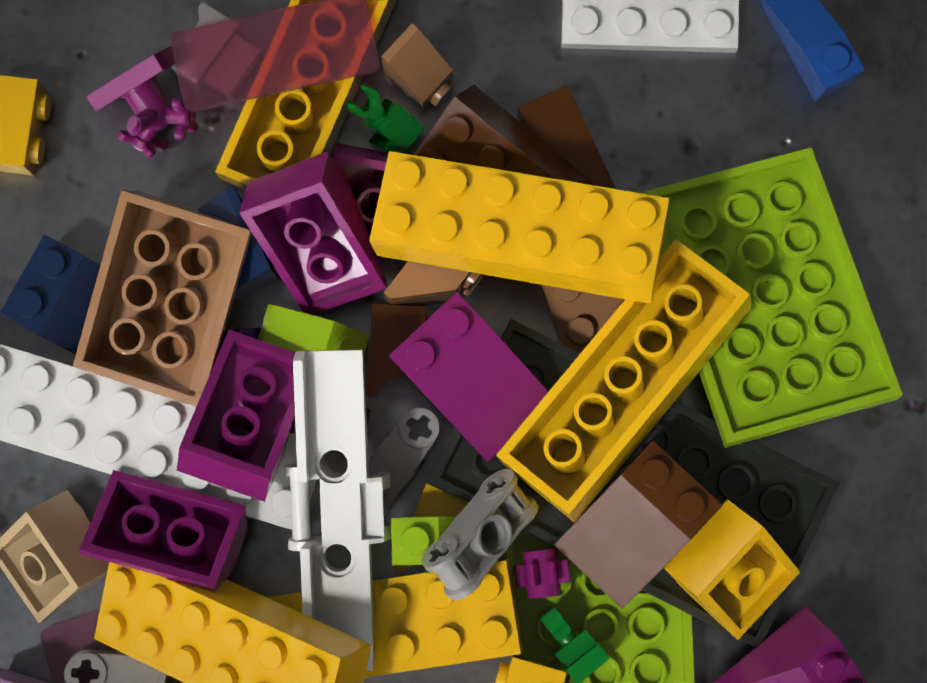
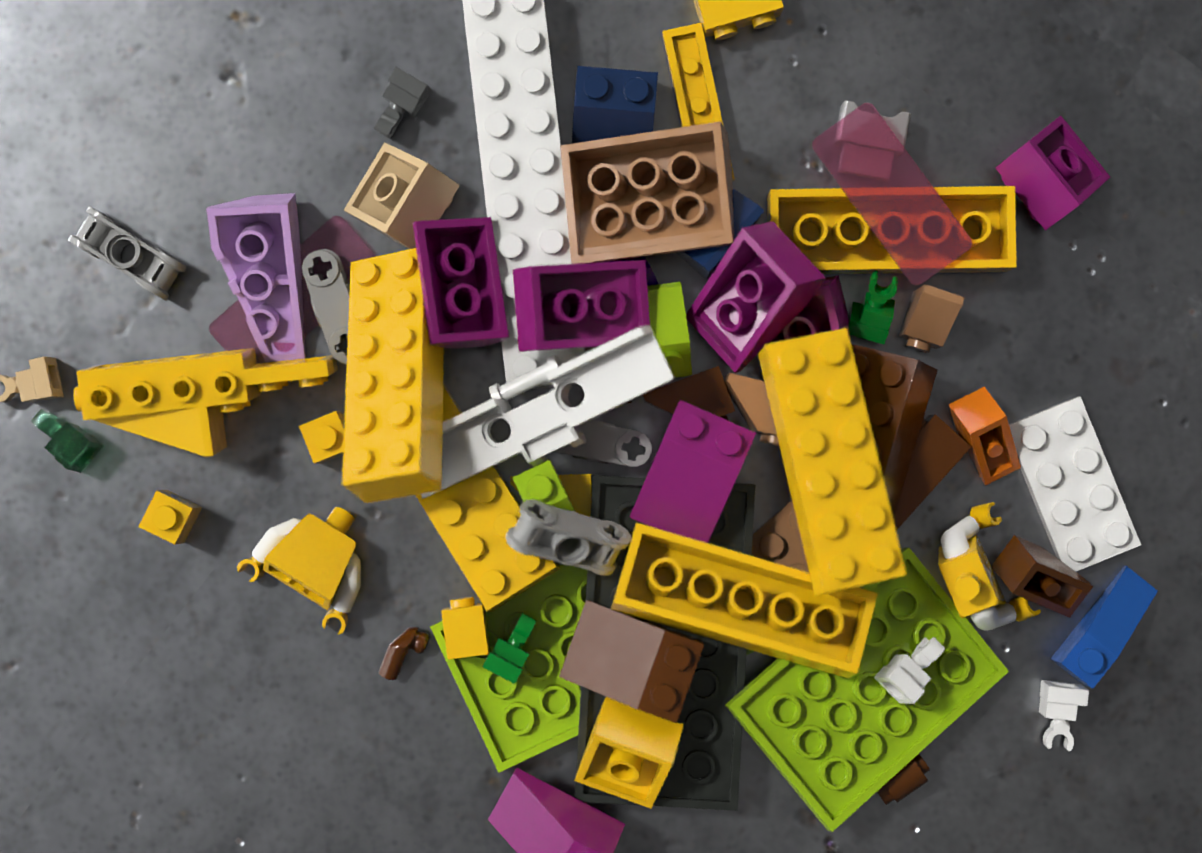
camera: 70 degrees right, 5 degrees up
magenta piece [86,45,198,158] -> none
magenta gear [514,548,571,599] -> none
none -> yellow plate [662,22,735,181]
none -> white piece [874,637,945,704]
none -> reddish brown brick [877,754,930,805]
none -> torso [938,502,1041,631]
none -> orange slope [948,386,1021,486]
none -> reddish brown slope [991,535,1093,618]
none -> white piece [1039,680,1089,751]

